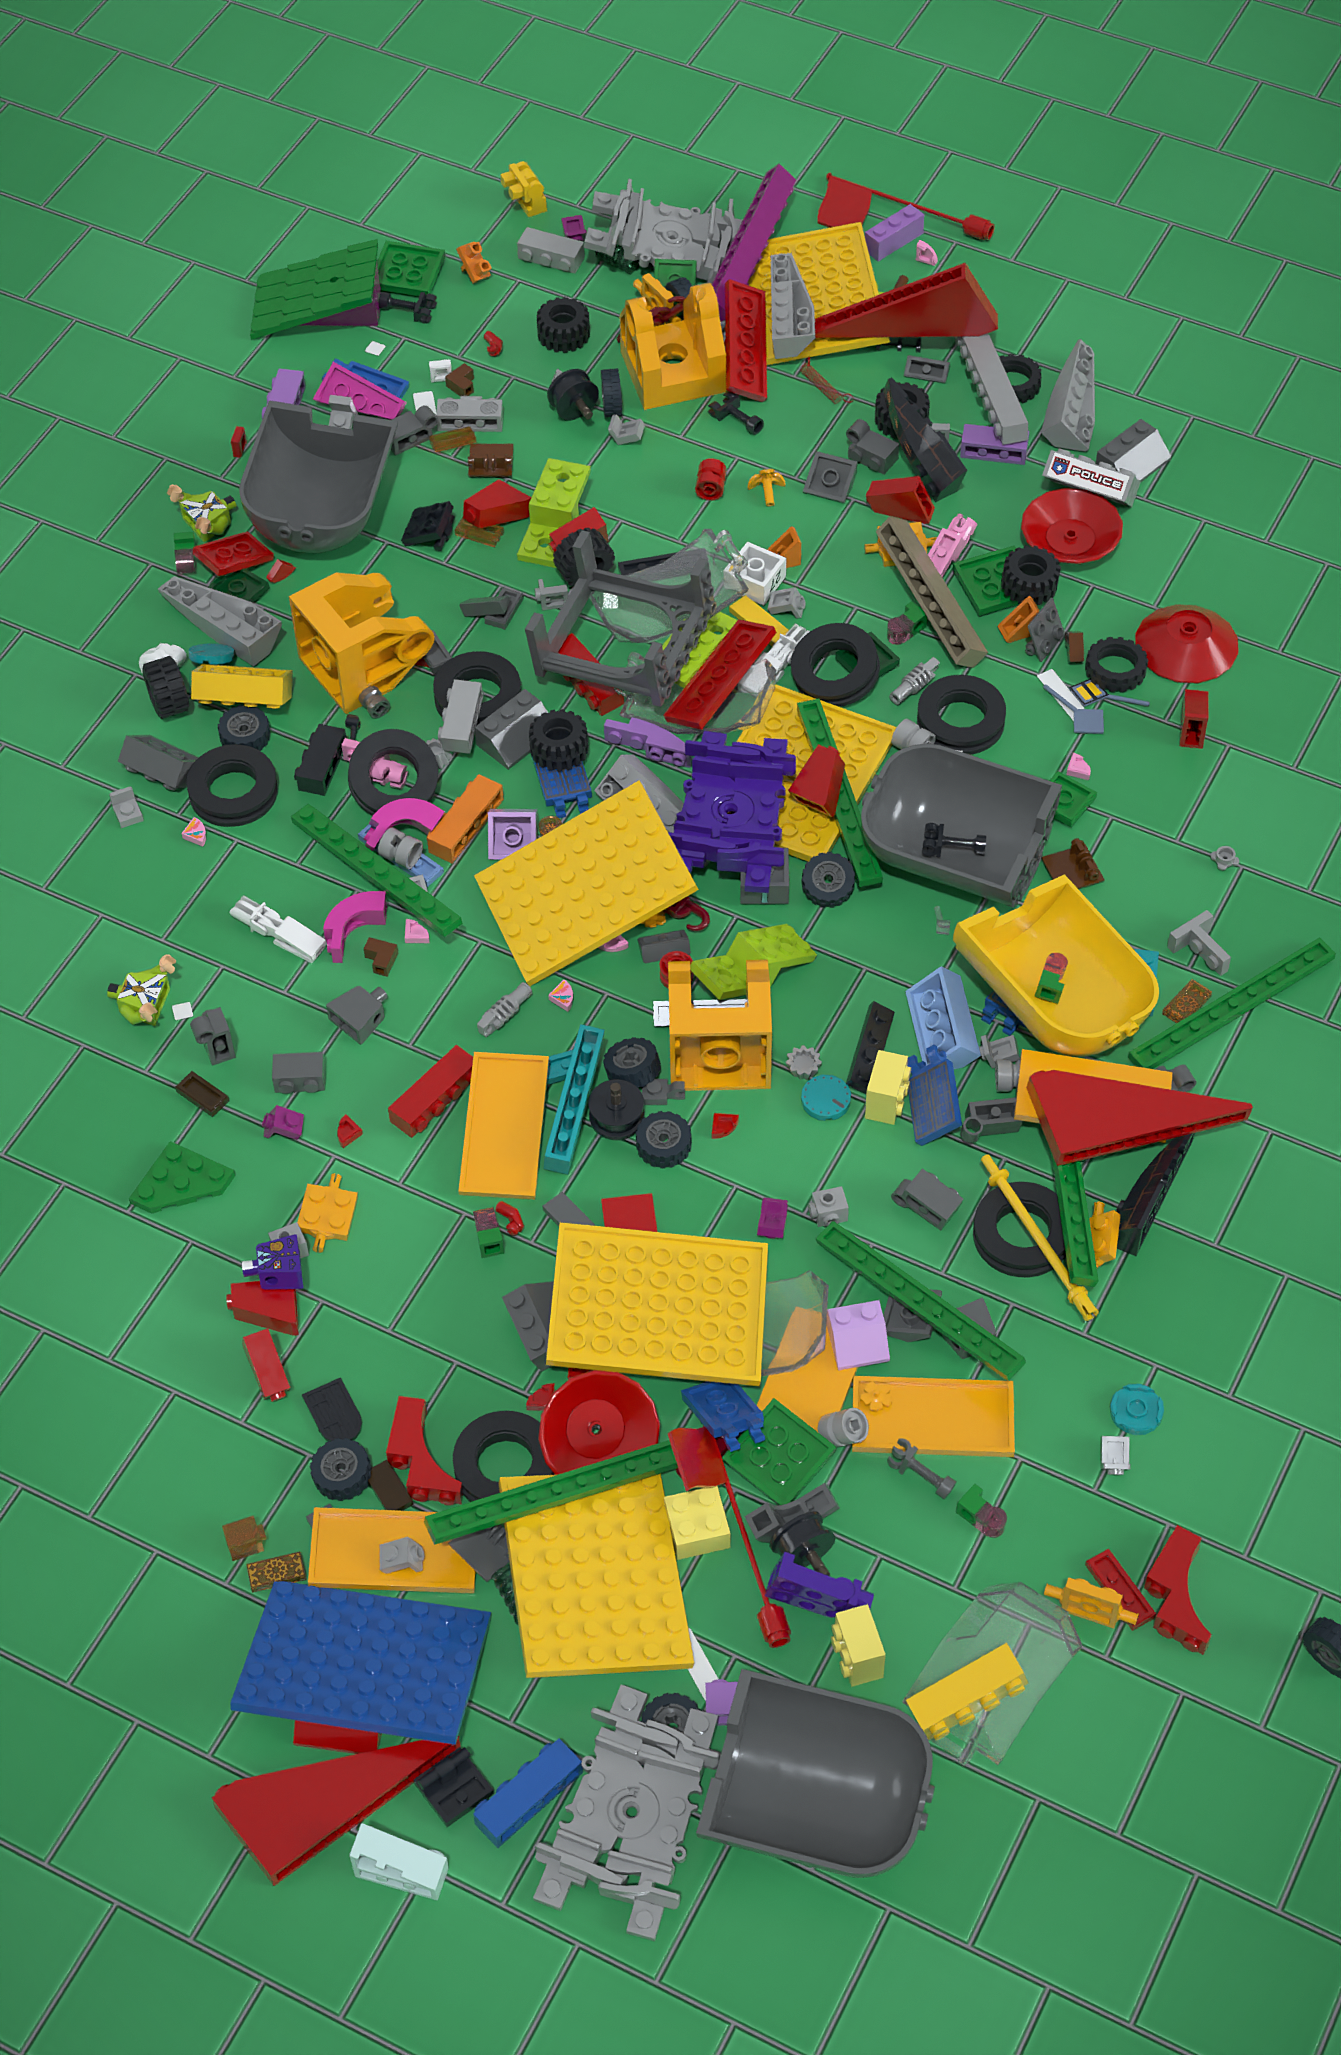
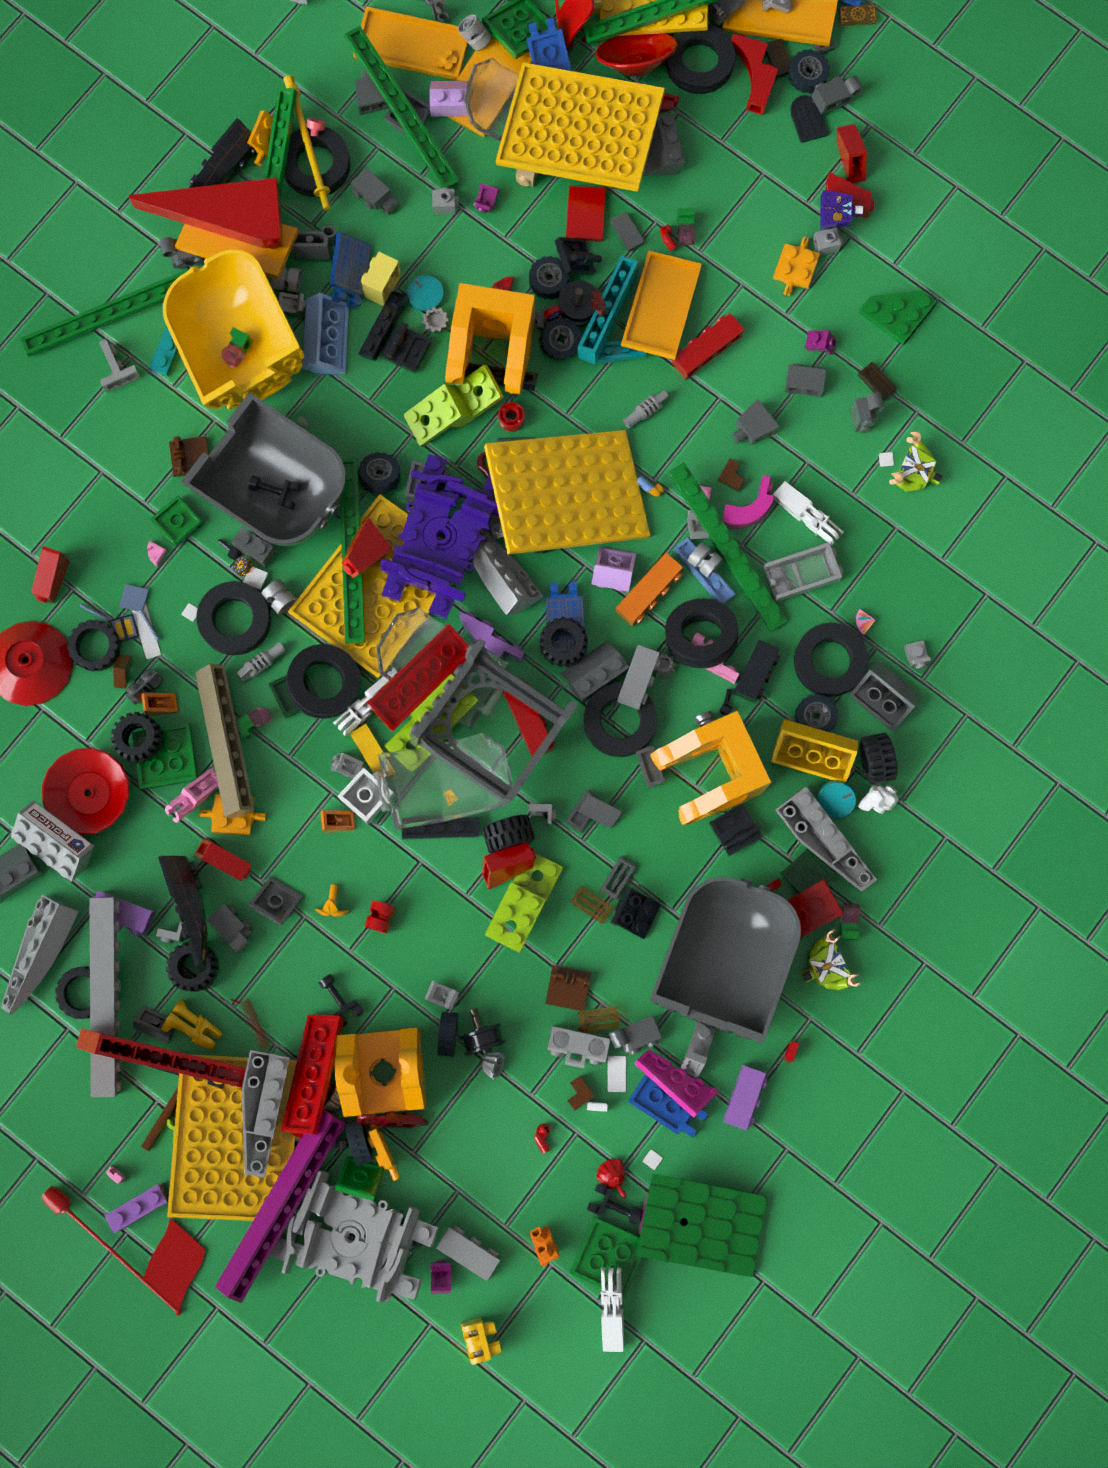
camera: 170 degrees left, 25 degrees up
clear orange brick [222,1515,266,1561] -> none
red tile [337,1114,363,1148] -> none
dark pink arch [364,798,445,851] -> none
red slope [463,479,532,528] -> none
black tyre [536,297,590,353] -> none
clear orange tile [539,816,562,836] -> none
tile [548,980,573,1012] -> none
teal tile [1110,1384,1164,1435] -> none
clear orange tile [1162,979,1212,1023] -> none
light grey plate [1211,846,1239,870] -> none
none -> yellow piece [161,999,222,1050]
none -> white sticker [181,603,198,622]
none -> coral tile [306,118,326,136]
none -> black plate [382,322,431,373]
none -> red tile [543,305,562,321]
none -> black plate [554,237,602,276]
none -> clear red plate [590,289,606,317]
none -> red piece [596,1159,627,1198]
none -> dark grey tile [600,857,636,900]
none -> white arm [601,1267,624,1352]
none -> arm [637,476,664,497]
none -> door [763,542,843,603]
none -> dark grey hinge [812,76,864,115]

